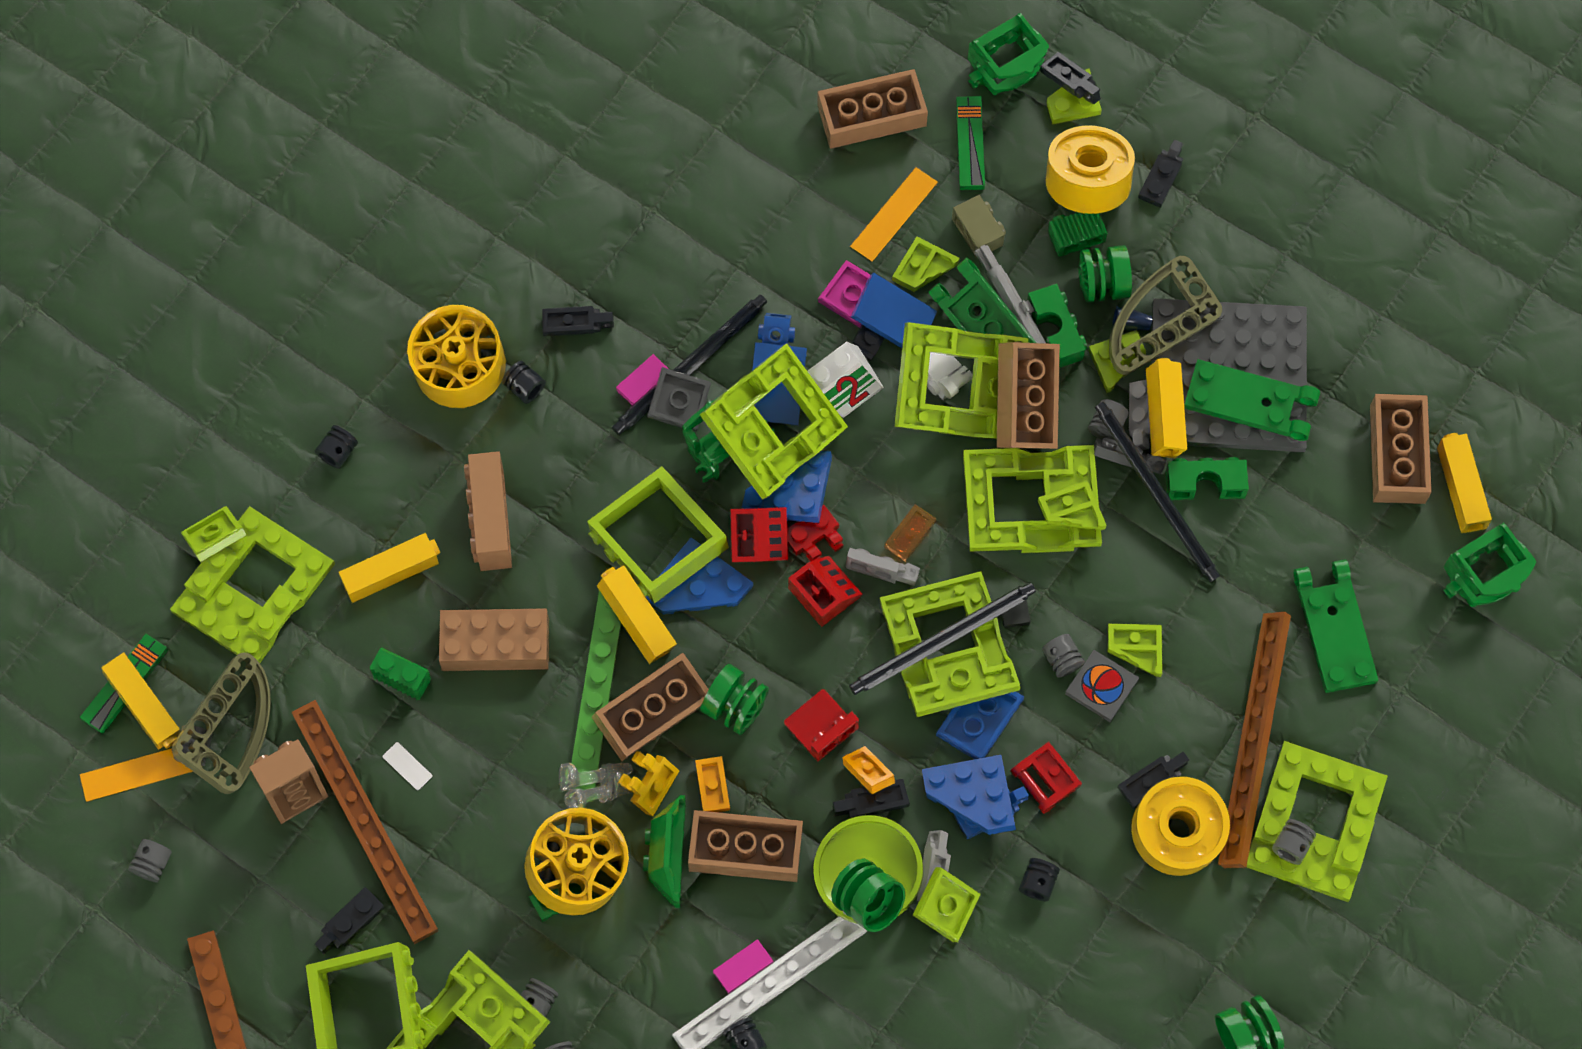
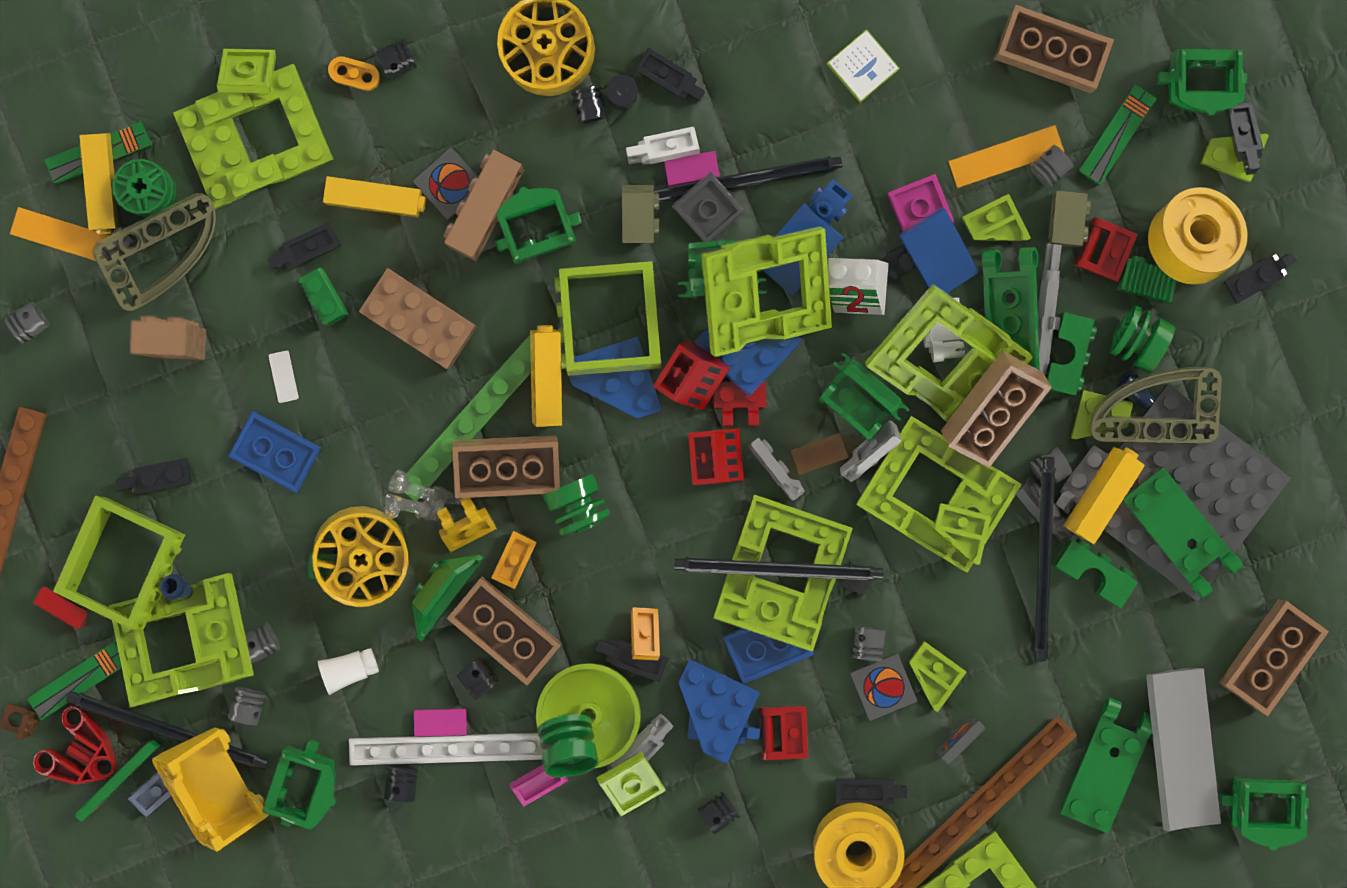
camera: 35 degrees right, 20 degrees up
dark orange plate [292,700,438,944] -> none
red bracket [784,689,859,762] -> none
yellow brick [1437,433,1492,534] -> none
none -> green wheel [112,159,176,218]
none -> dark blue cone [160,574,193,600]
none -> blue tile [228,411,322,493]
none -> black hinge [268,222,341,270]
none -> white plant [318,649,379,695]
none -> light orange plate [328,57,380,91]
none -> tile [413,147,479,220]
none -> black piece [456,657,499,700]
none -> green animal [495,187,582,265]
none -> dark pink tile [510,765,568,807]
none -> black piece [606,75,638,111]
none -> olive brick [622,185,659,243]
none -> white hinge [626,127,700,165]
none -> green animal [819,353,909,441]
none -> white tile [827,29,900,103]
none -> light grey hinge [839,420,902,482]
none -> dark grey tile [935,715,985,764]
none -> dark grey piece [1030,145,1074,189]
none -> red plate [1074,217,1138,283]
none -> light grey arch [1146,668,1221,831]

